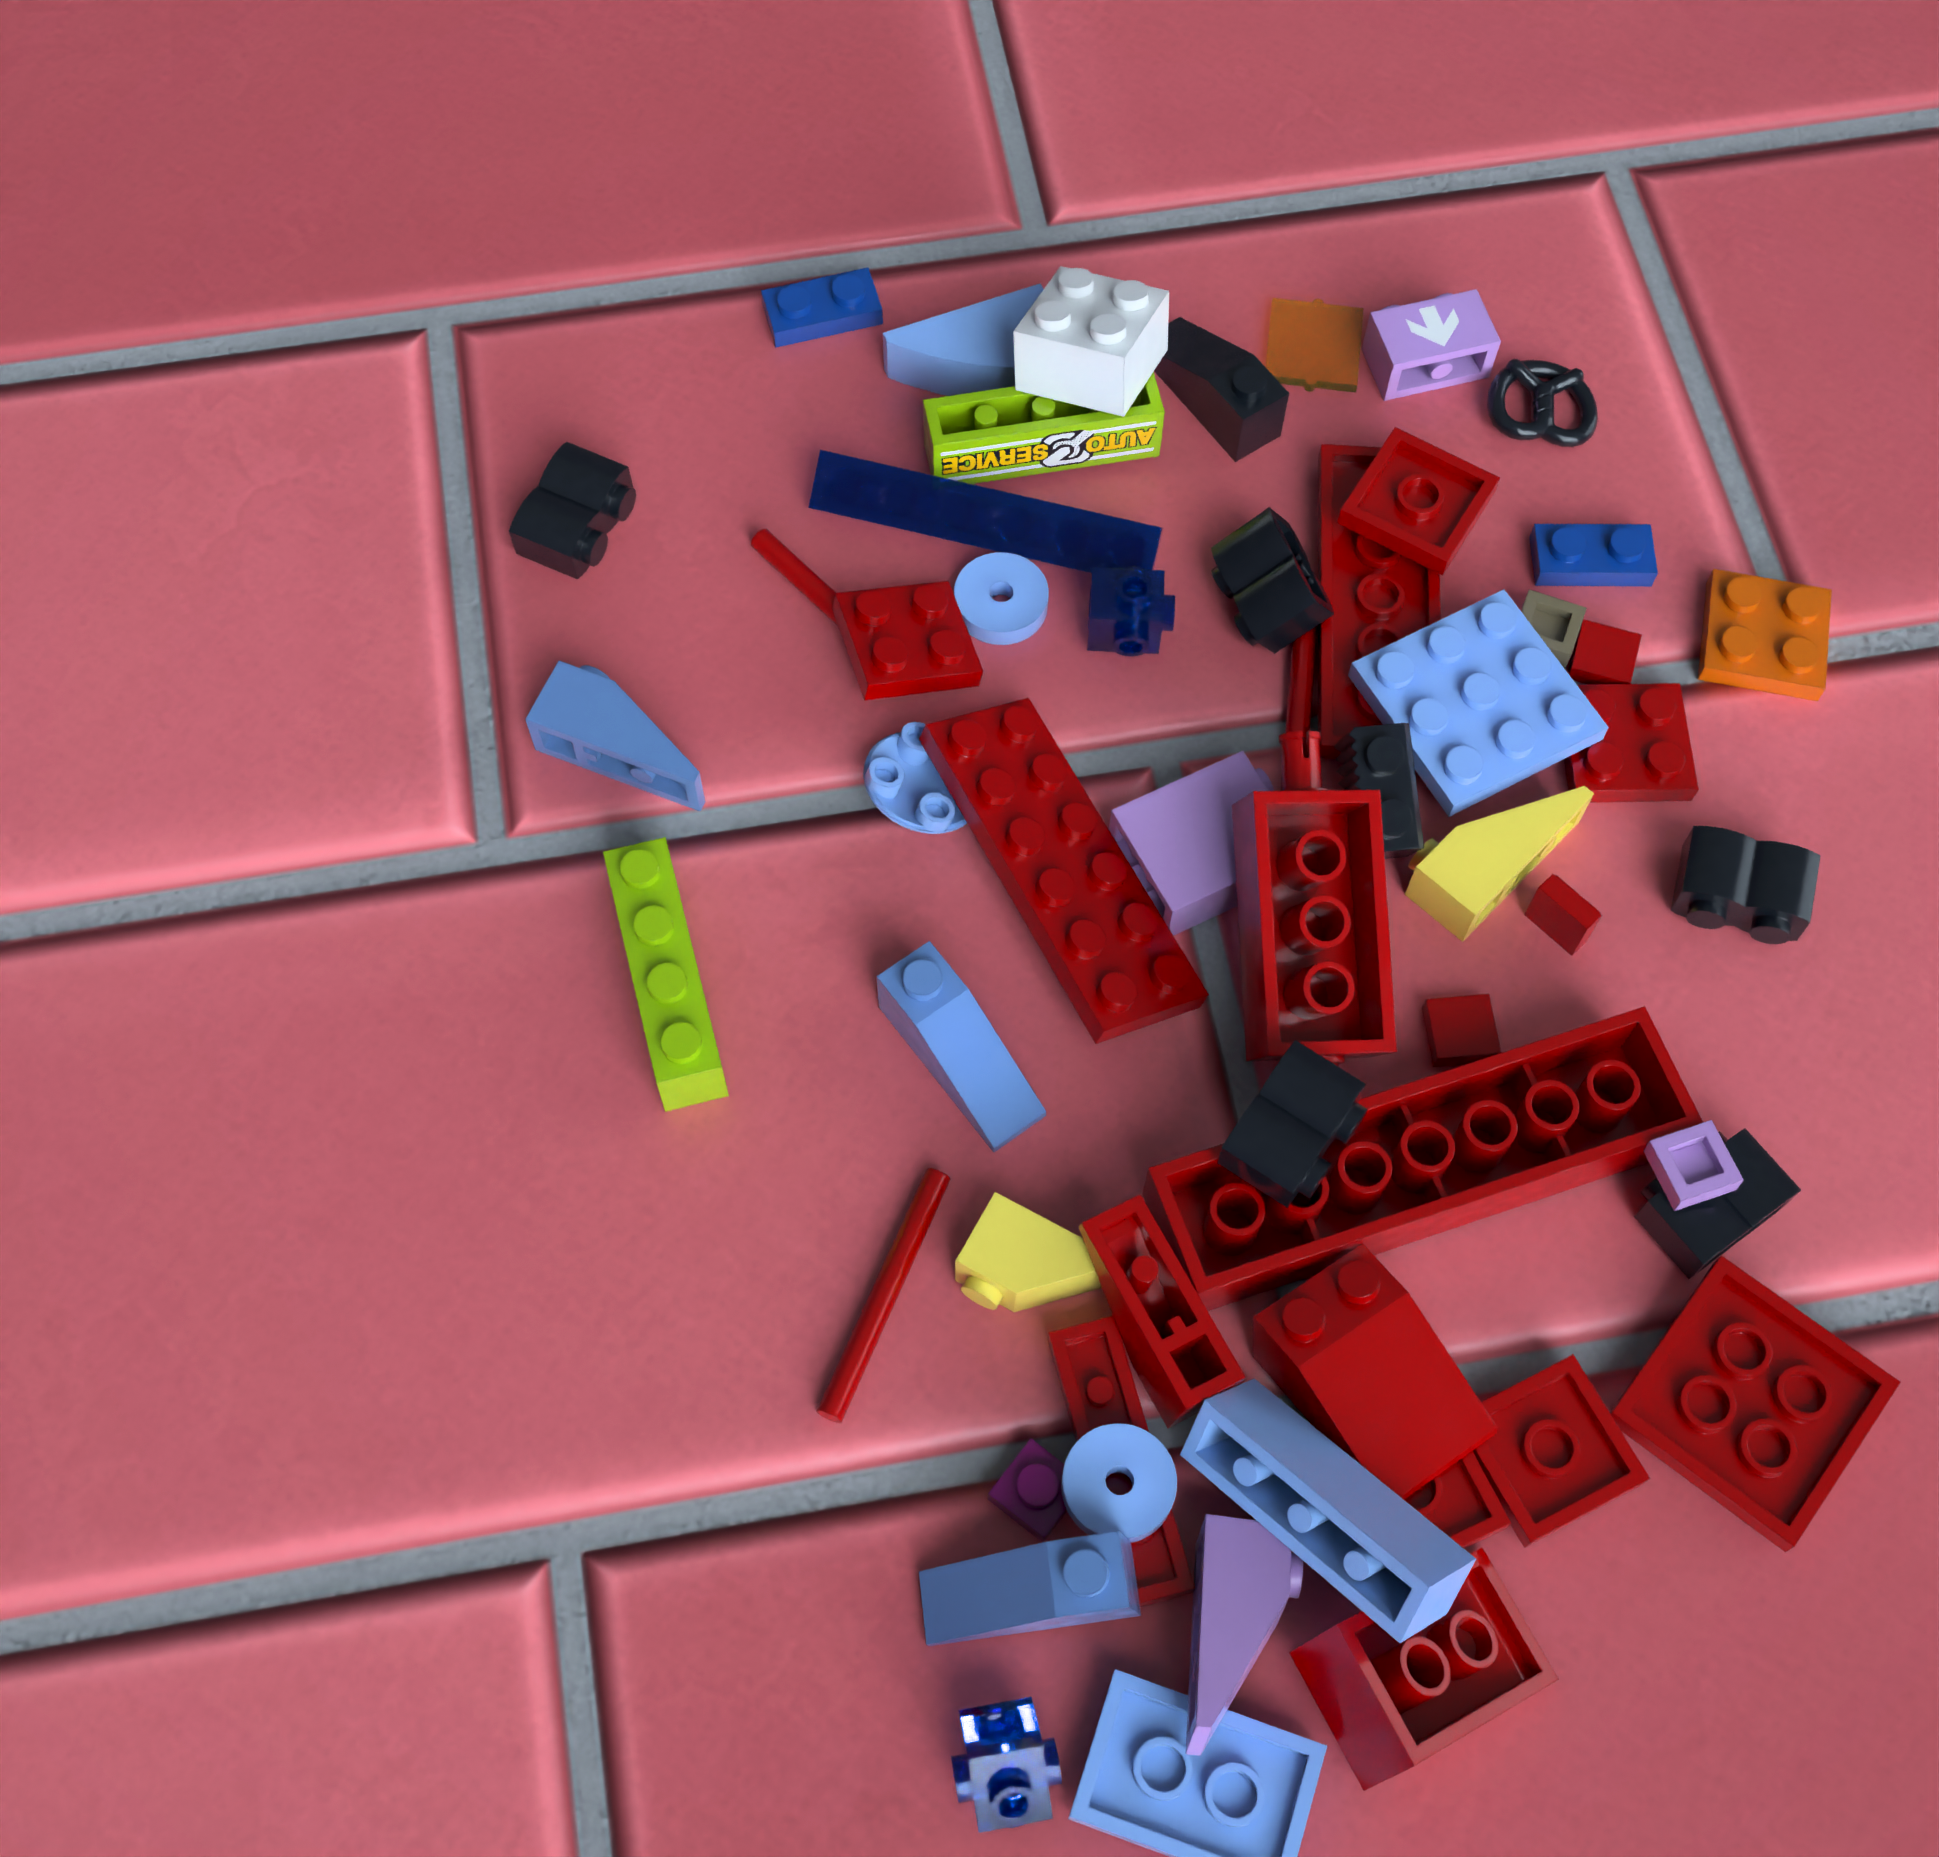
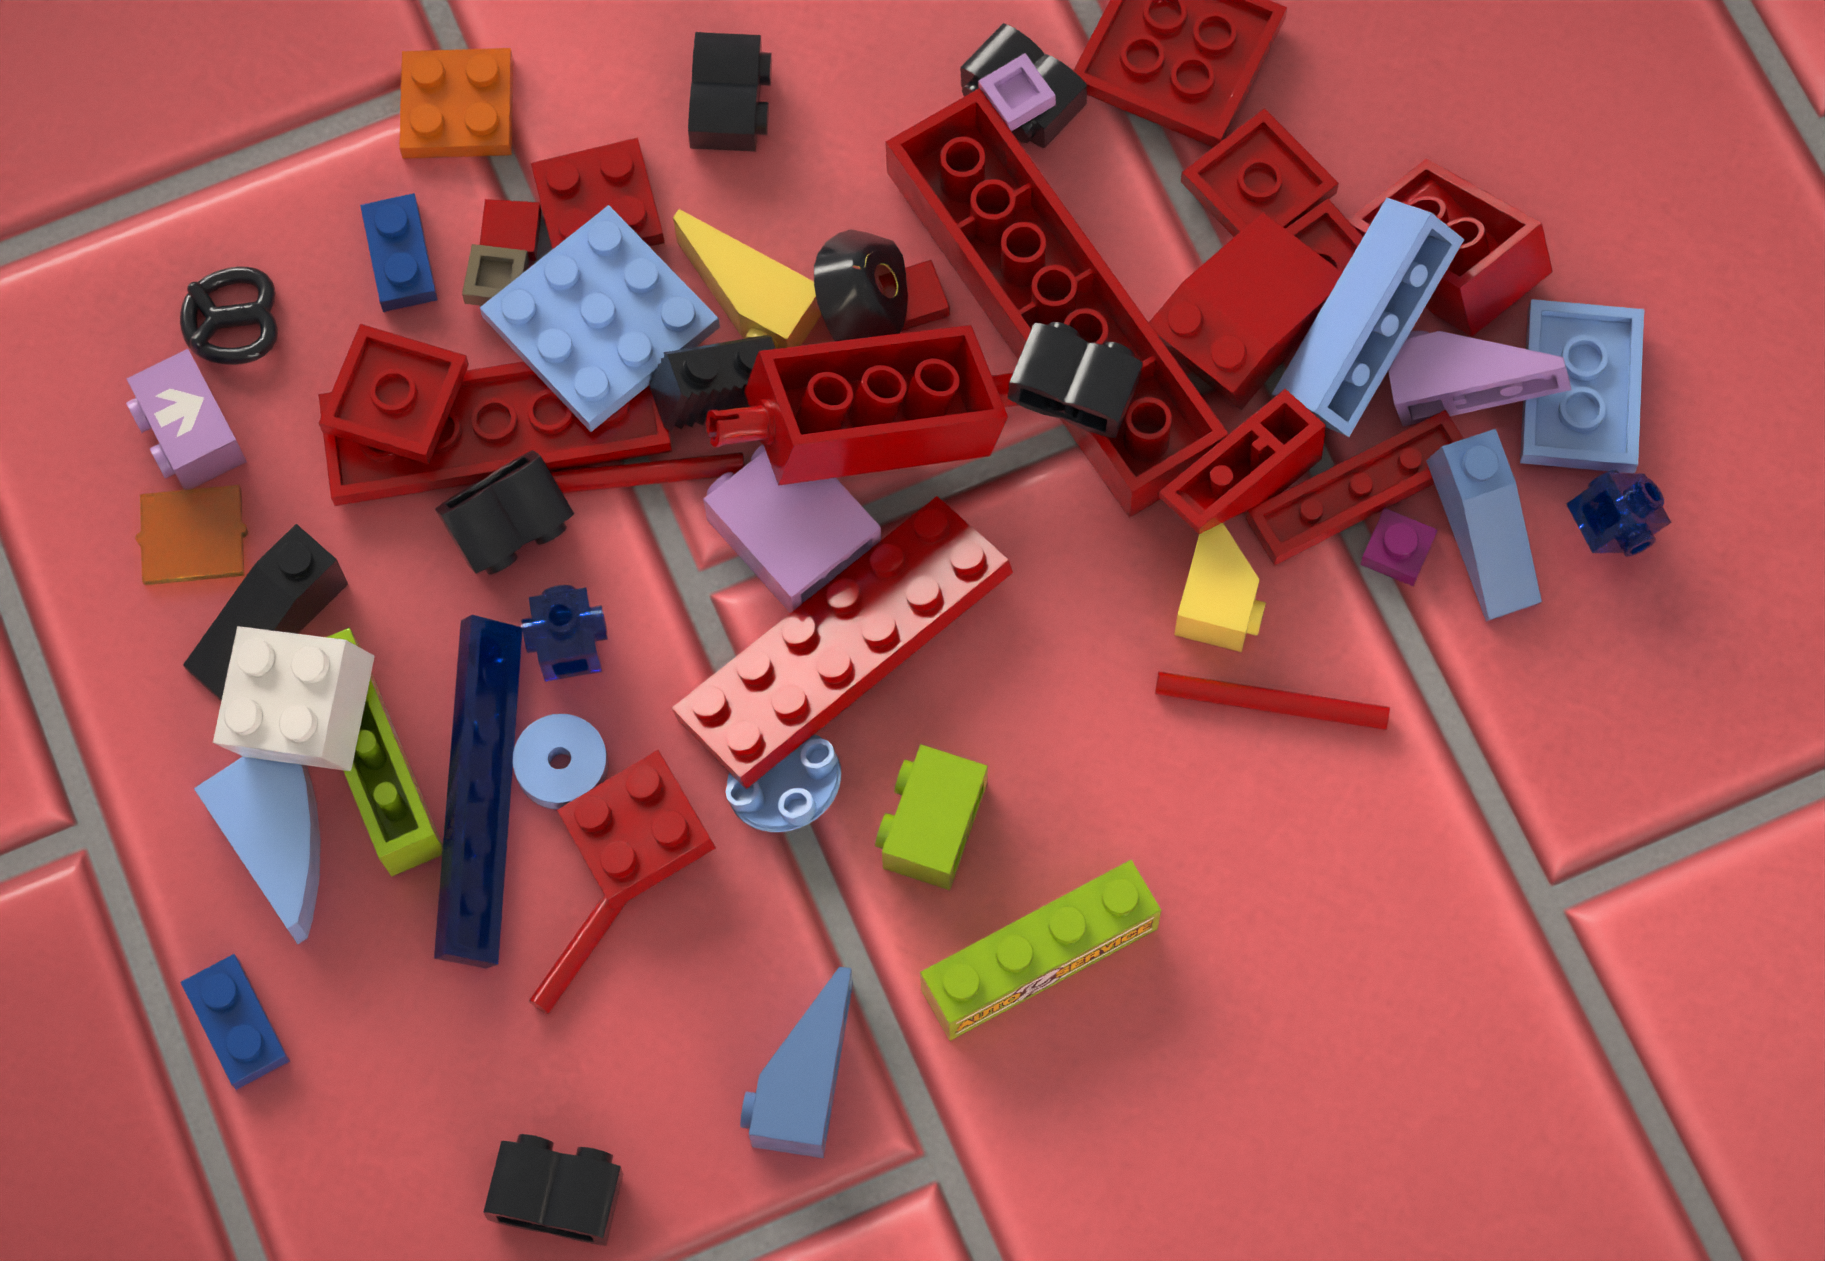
camera: 100 degrees left, 5 degrees up
medium blue slope [877,941,1046,1152] -> none
light blue piece [1061,1423,1177,1543] -> none
red tile [1524,874,1602,956] -> none
none -> black piece [814,230,908,341]
none -> lime brick [875,744,988,890]

